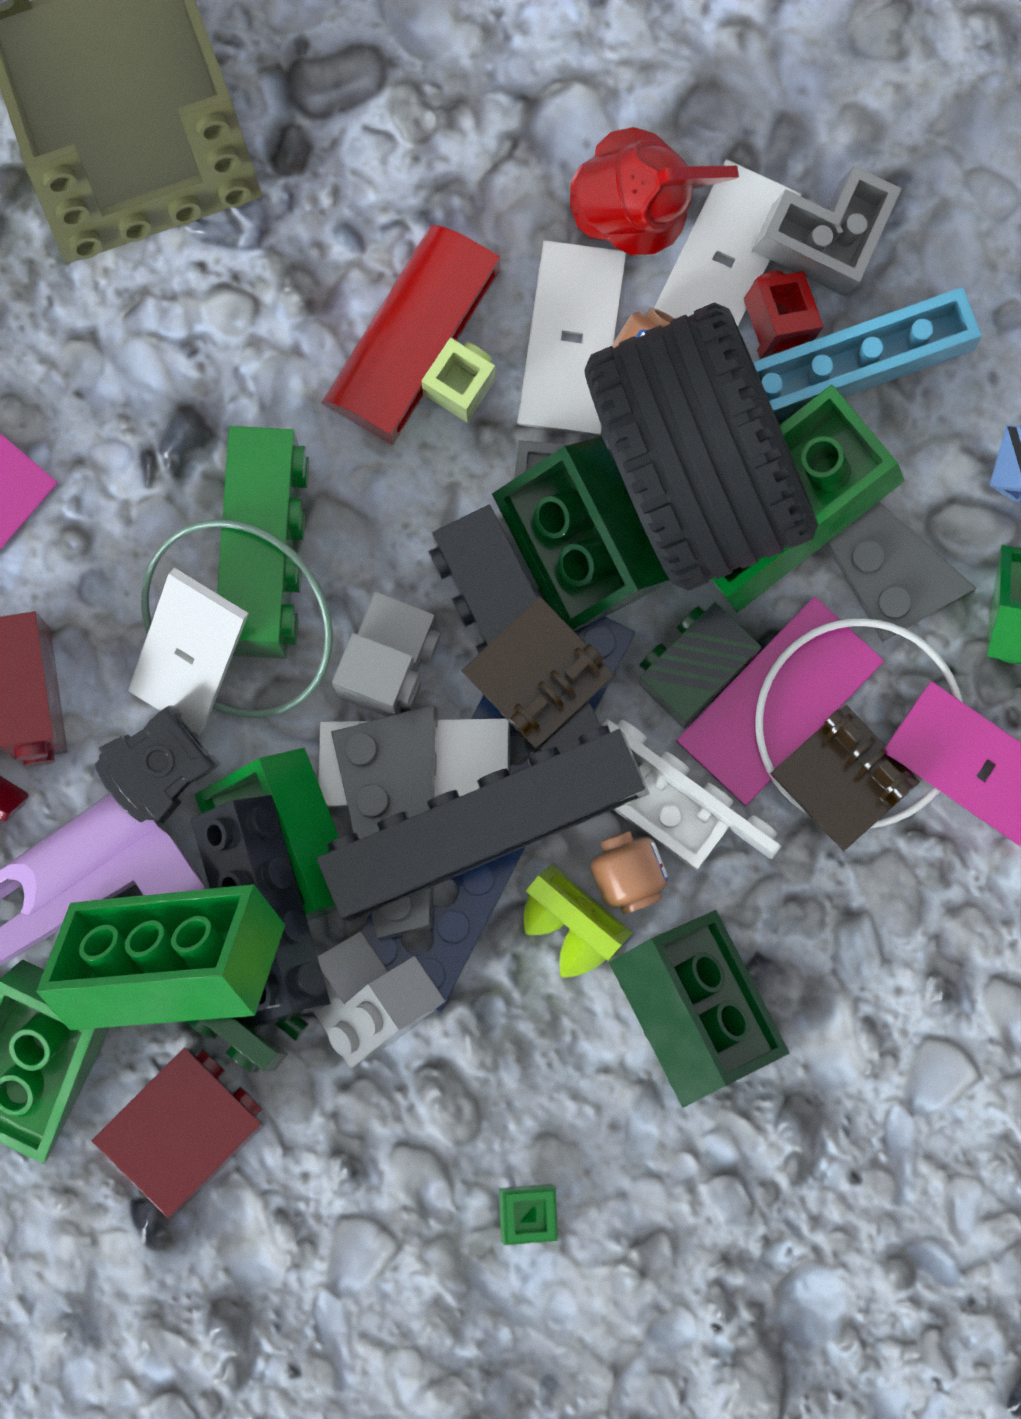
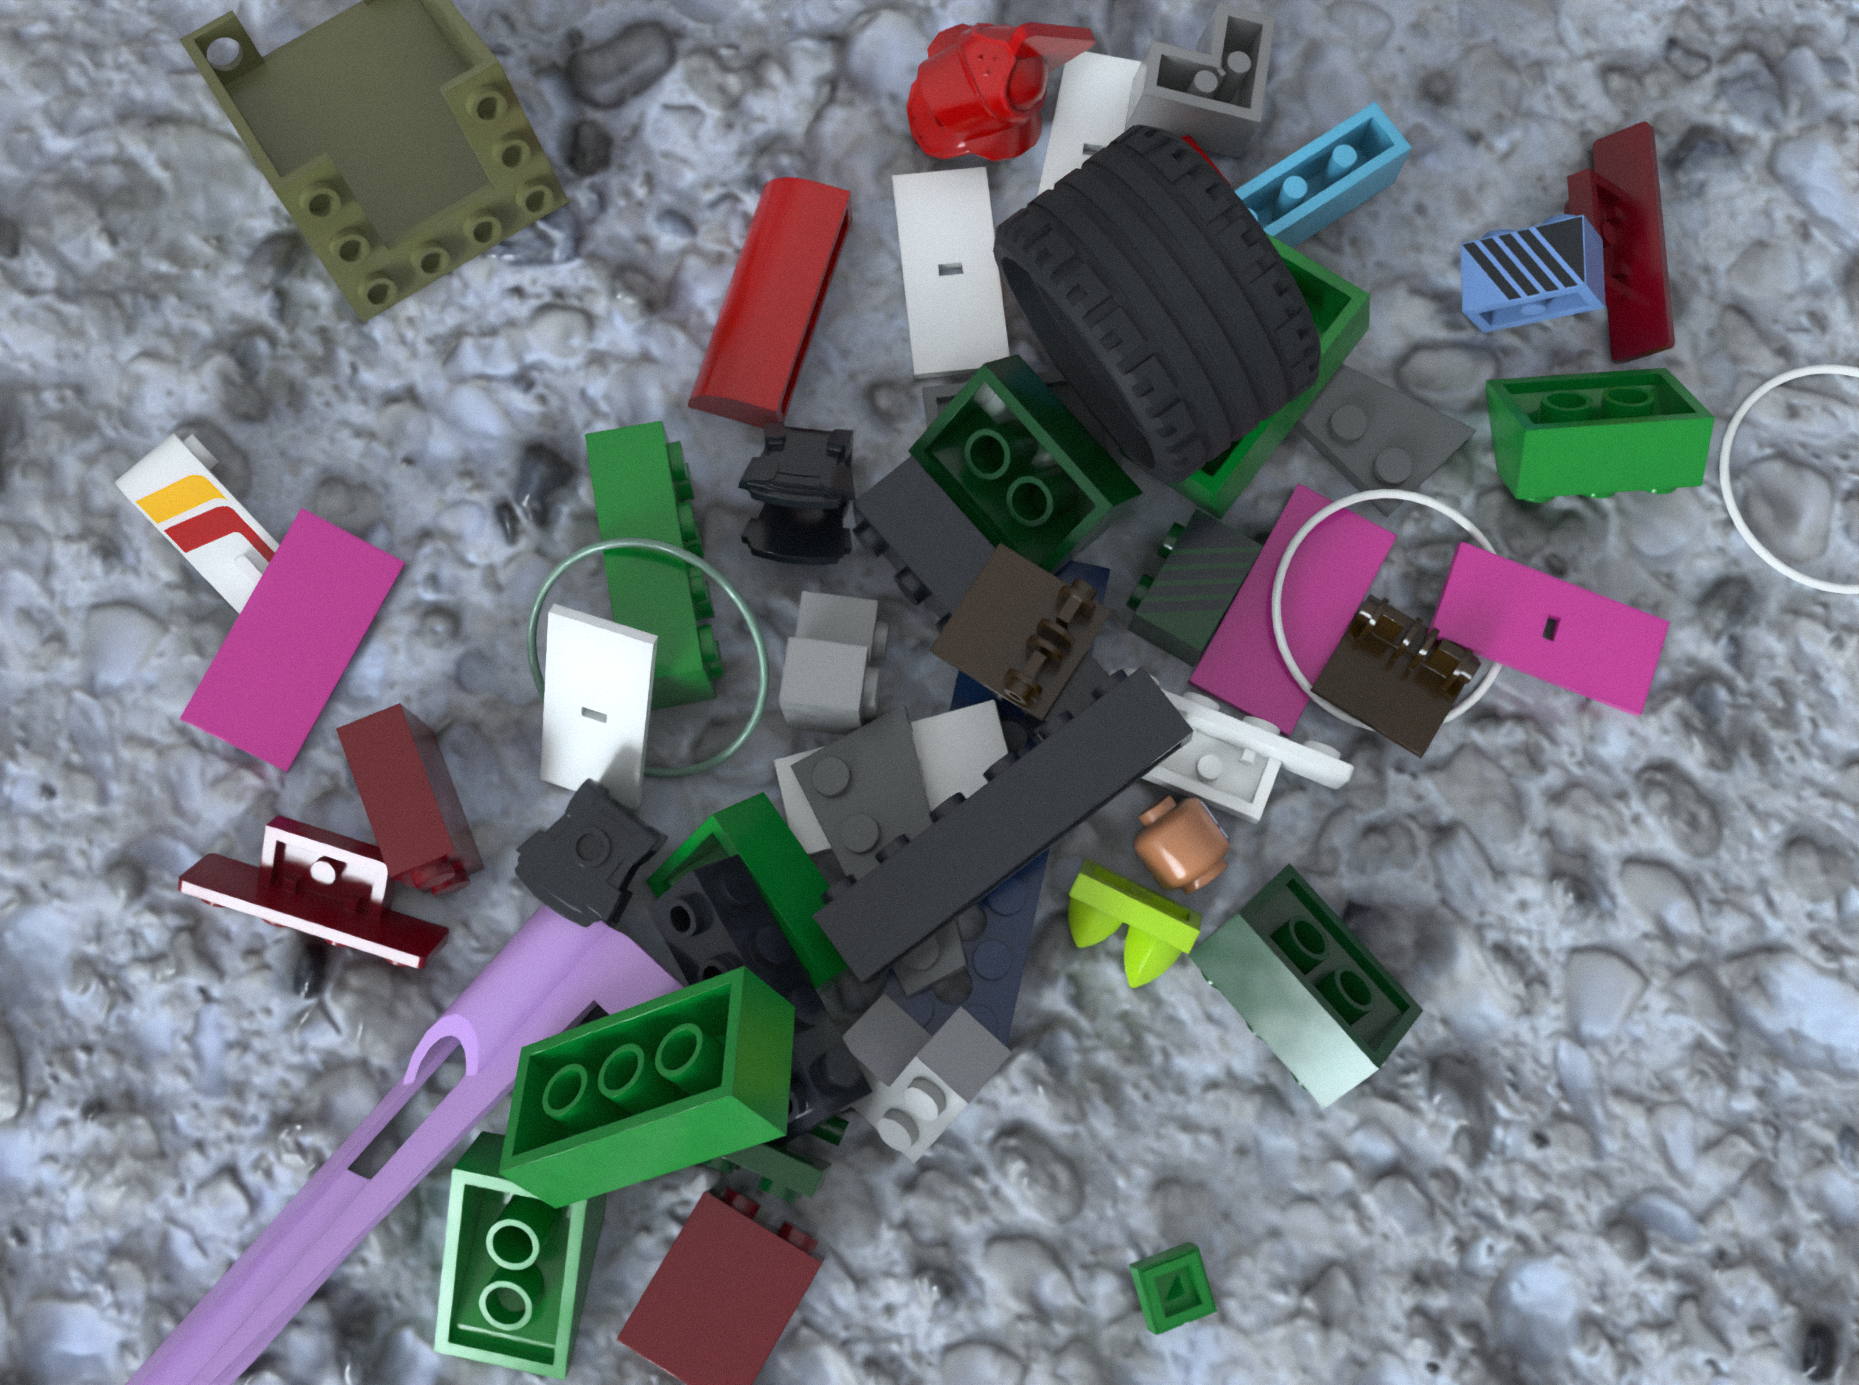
camera: 20 degrees left, 5 degrees down
yellowish green brick [421,337,496,423] -> none
none -> black piece [738,421,856,565]

